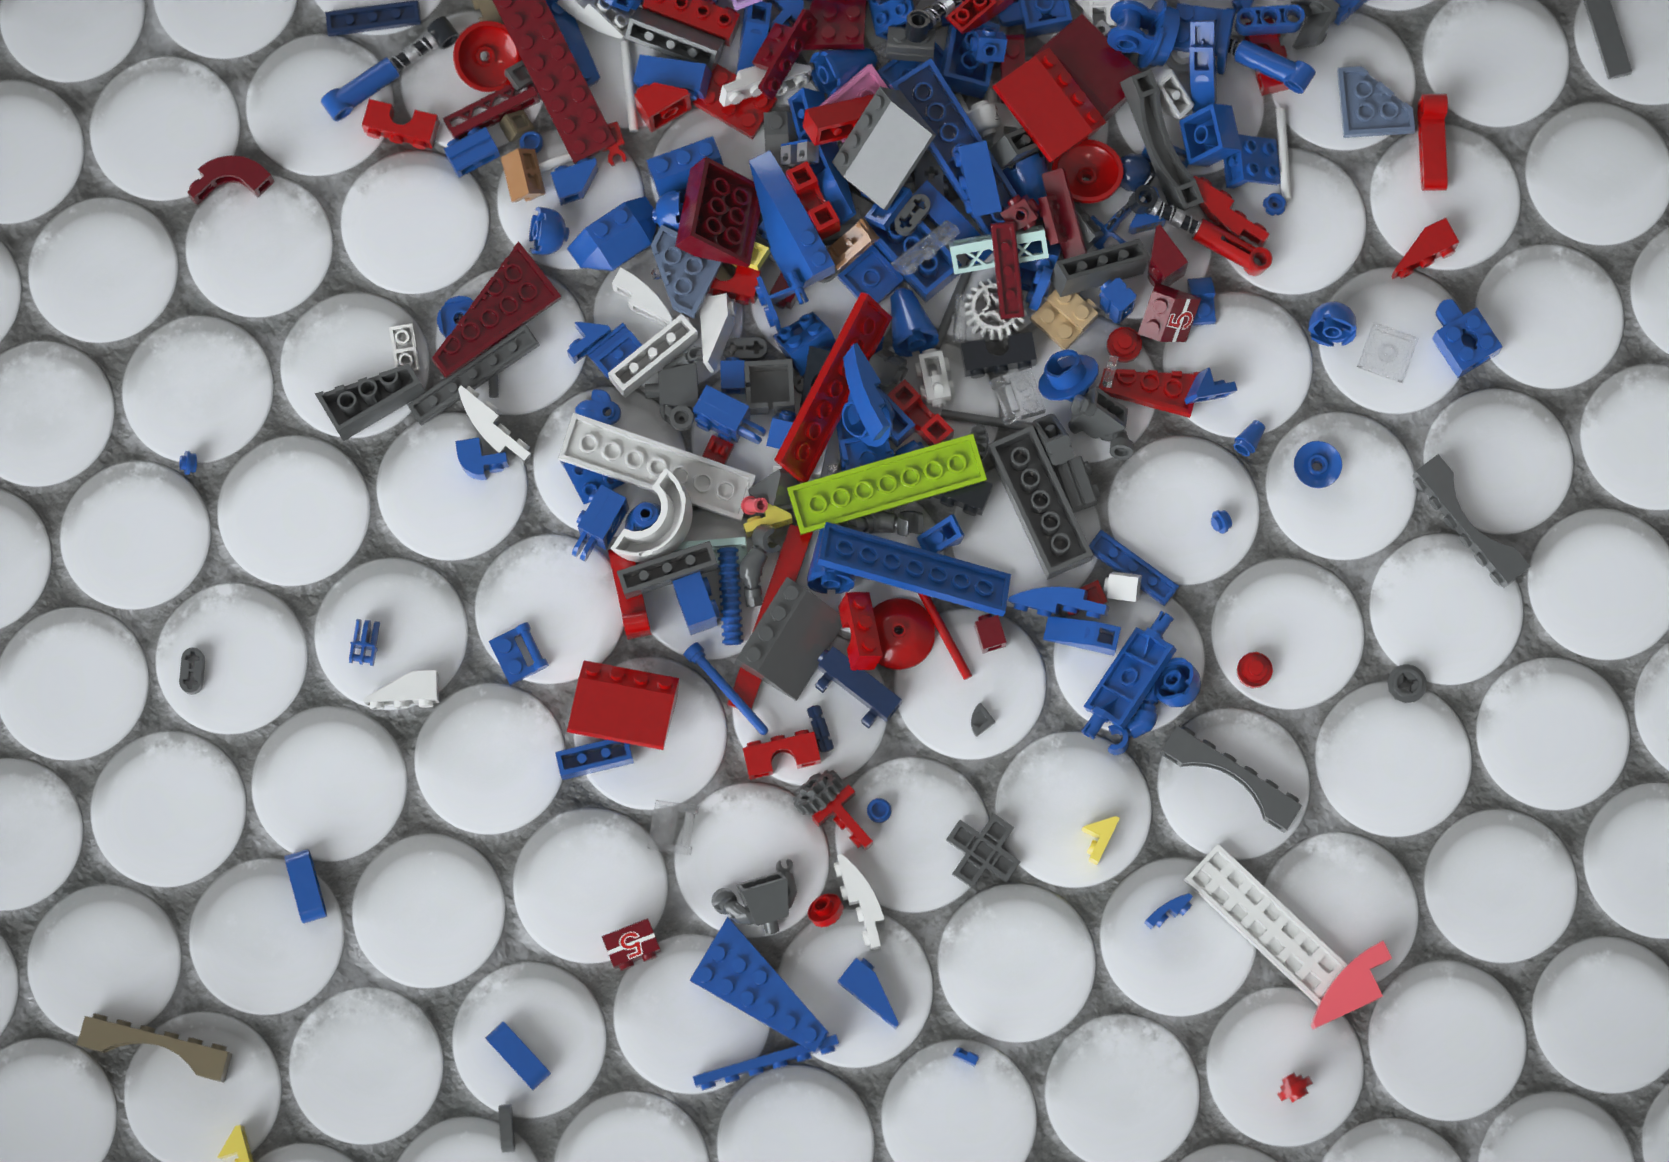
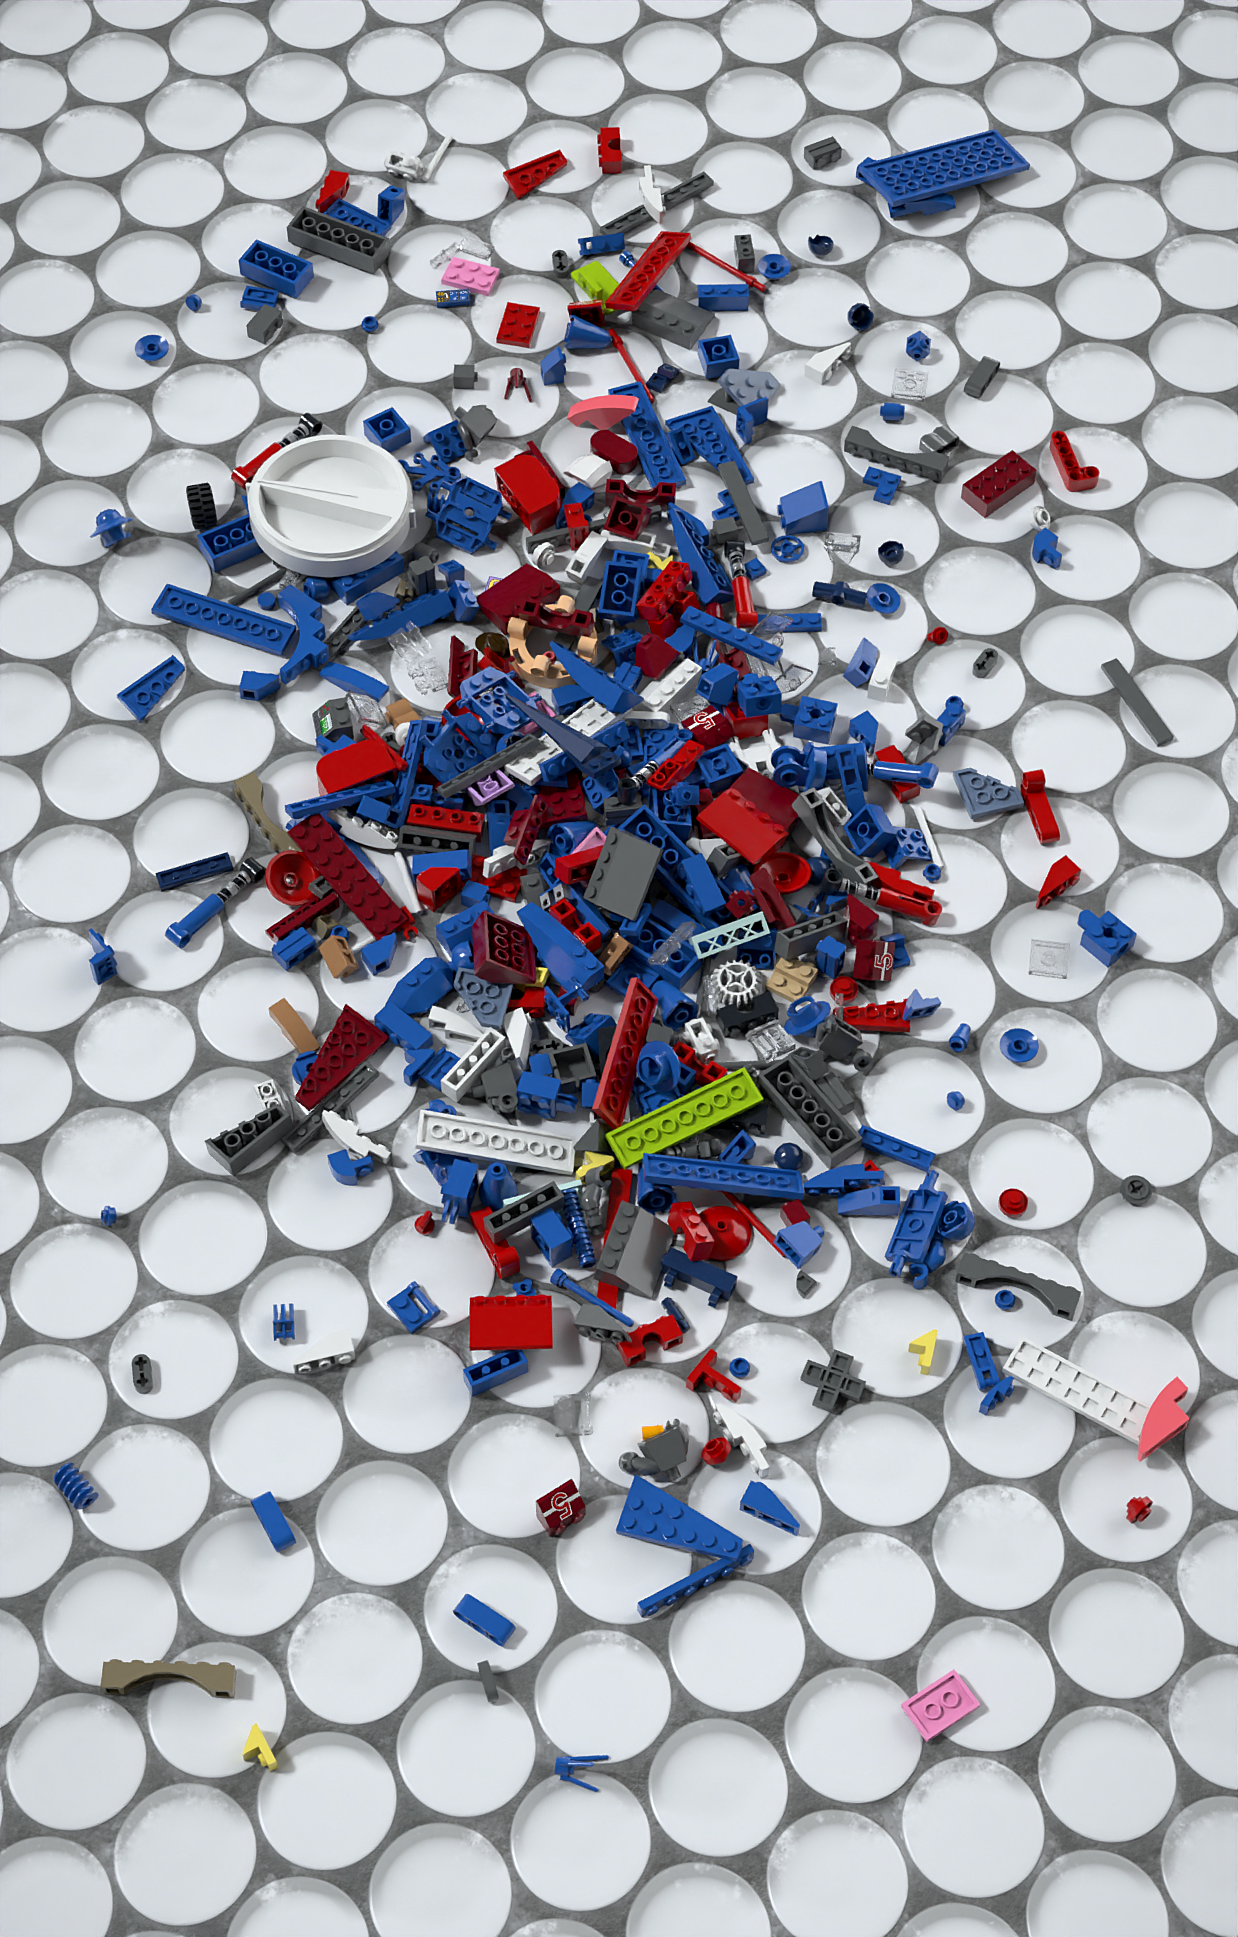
camera: 15 degrees left, 20 degrees down
dark red arch [187,155,275,205] -> none
red arch [362,99,440,149] -> none
blue cylinder [529,207,569,255] -> none
white brick [610,468,693,563] -> none
red tile [702,435,734,465] -> none
coral pin [741,496,768,515] -> none
dark grey gear [793,770,843,815] -> none
blue slope [843,343,891,441] -> none
dark grey beam [894,194,931,236] -> none
blue tile [953,1047,979,1067] -> none
white head [967,100,1001,137] -> none
dark red tile [990,221,1025,320] -> none
blue plate [1025,267,1053,311] -> none
white brick [1104,572,1142,602] -> none
blue beam [1234,5,1305,36] -> none
blue cylinder [1308,301,1357,347] -> none
dark grey arch [1412,454,1531,588] -> none
none -> blue piece [53,1463,99,1510]
none -> blue bracket [88,928,118,986]
none -> medium nougat slope [268,998,320,1054]
none -> blue brick [374,1002,433,1051]
none -> red plate [415,1211,435,1235]
none -> blue brick [460,880,491,908]
none -> blue plate [513,1279,536,1296]
none -> dark grey slope [573,1303,632,1343]
none -> light orange piece [642,1424,663,1441]
none -> torso [773,1221,824,1269]
none -> dark blue hair [774,1142,804,1170]
none -> blue plate [963,1332,1000,1390]
none -> blue plate [995,1290,1015,1310]

